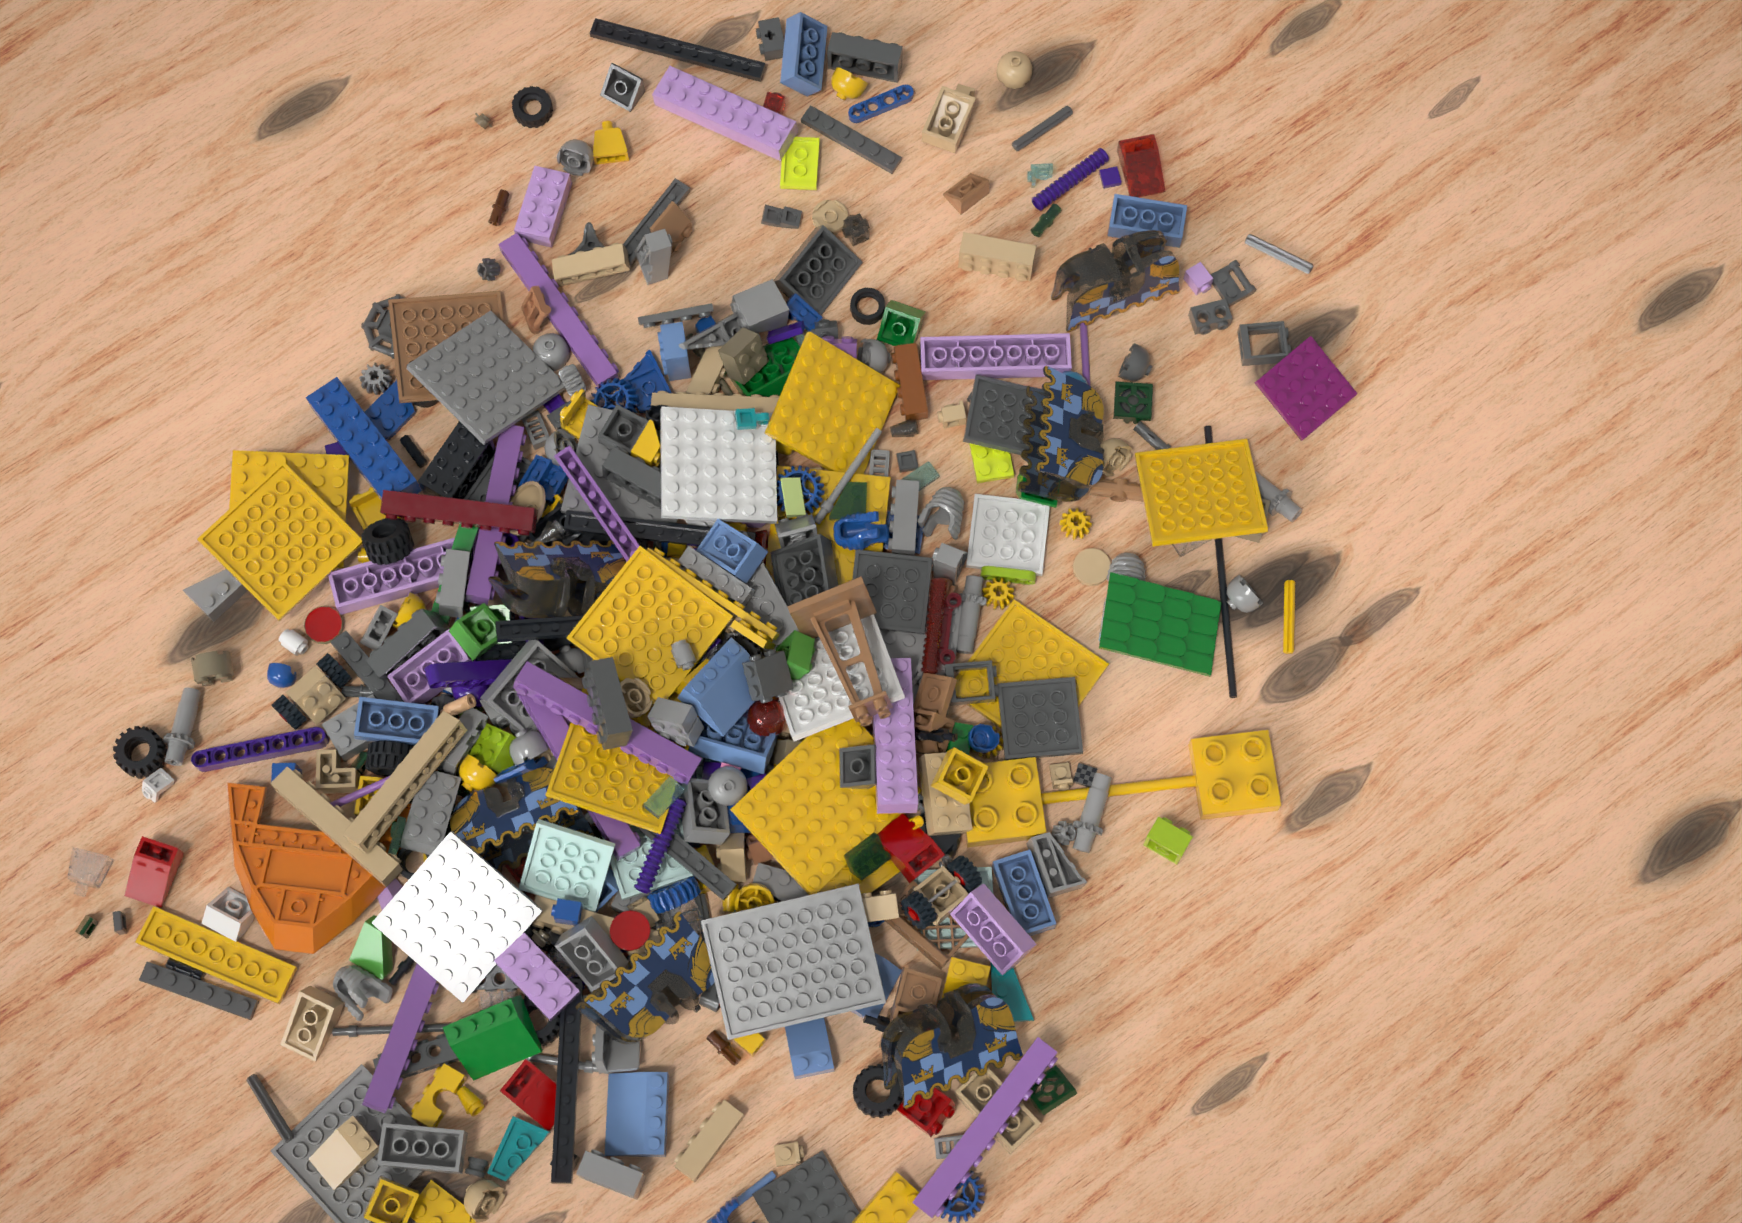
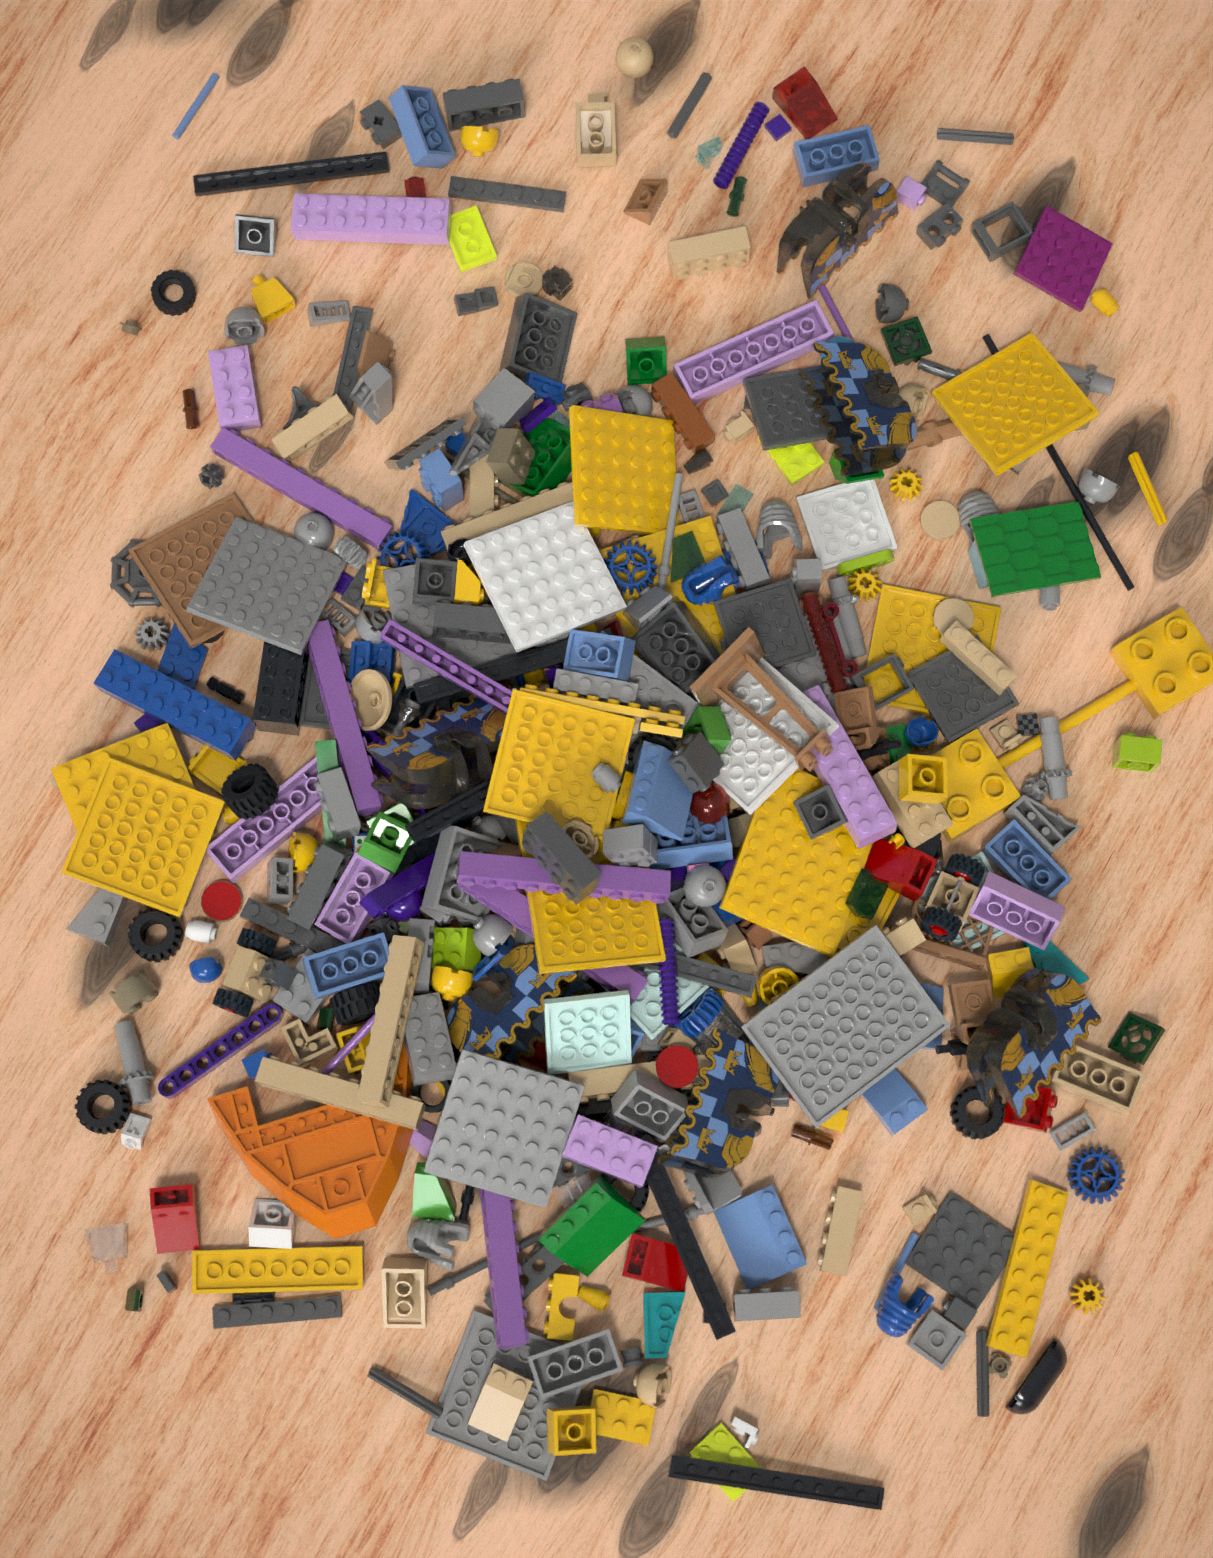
camera: 25 degrees left, 5 degrees up
dark red brick [380,490,538,536] -> none
clear green wing [388,816,406,855] -> none
light nougat cylinder [440,694,476,716] -> none
nougat plate [521,286,551,334] -> none
dark tan plate [531,929,551,948] -> none
blue brick [551,899,583,926] -> none
clear light blue tile [643,776,685,819] -> none
teal plate [735,408,769,430] -> none
yellowish green slope [780,478,806,518] -> none
blue beam [848,84,914,123] -> none
black tyre [850,287,885,325] -> none
medium lavender brick [912,1037,1058,1218] -> none
none -> black tyre [127,908,183,963]
none -> dark grey brick [259,958,297,991]
none -> light grey slope [307,300,351,327]
none -> tan tile [933,598,974,635]
none -> tan brick [940,620,1017,696]
none -> light grey brick [1039,586,1060,611]
none -> yellow brick [1091,288,1120,318]

